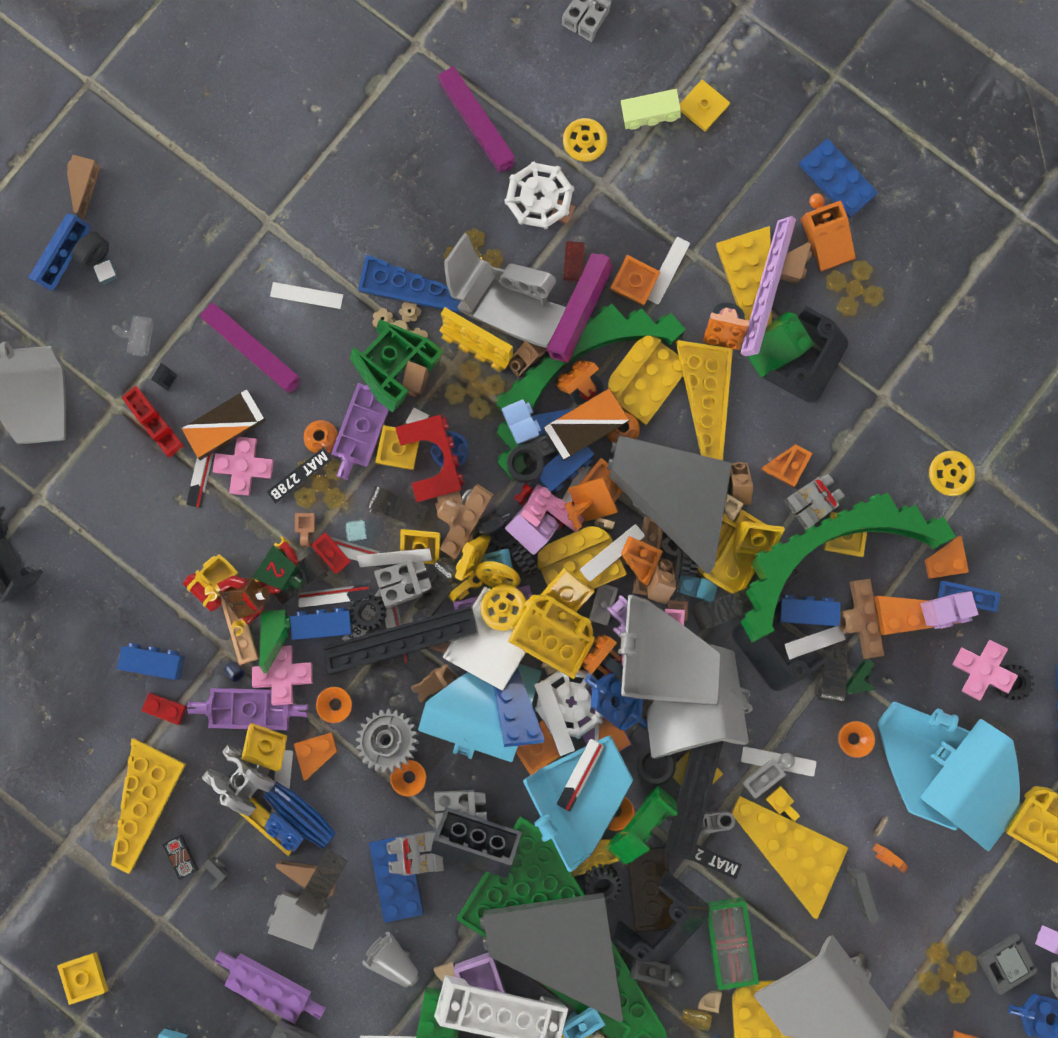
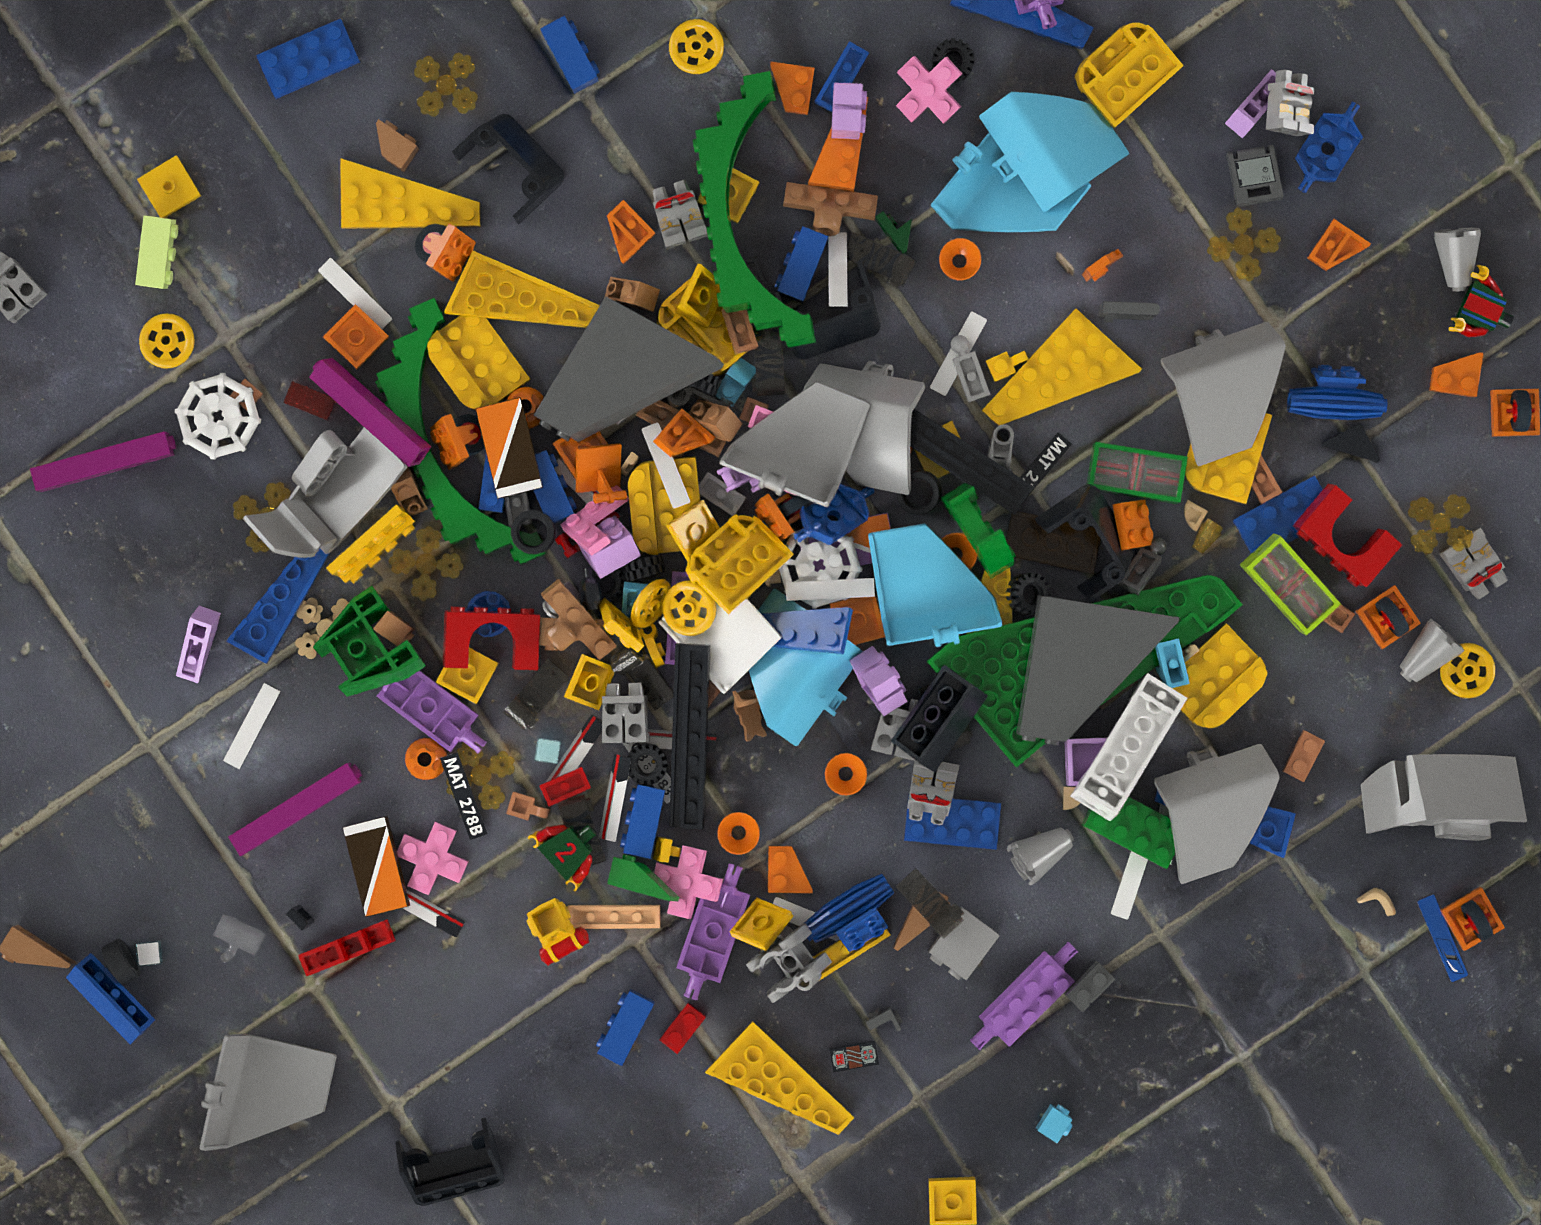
camera: 70 degrees left, 5 degrees up
torso [205,576,270,636] -> none
dark blue piece [225,662,245,682] -> none
light grey gear [356,709,419,774] -> none
white sticker [357,548,432,567] -> none
white tile [405,406,431,424] -> none
light blue brick [502,399,541,446] -> none
sticker [557,739,604,812] -> none
tan tile [724,494,744,521] -> none
lavender tile [740,216,796,356] -> none
green slope [741,312,814,377] -> none
orange slope [800,193,856,272] -> none
none -> lavender slope [176,606,221,683]
none -> blue brick [540,15,600,94]
none -> yellow tile [653,836,681,863]
none -> nougat plate [721,309,758,355]
none -> lavender piece [849,646,907,716]
none -> orange plate [1112,499,1153,550]

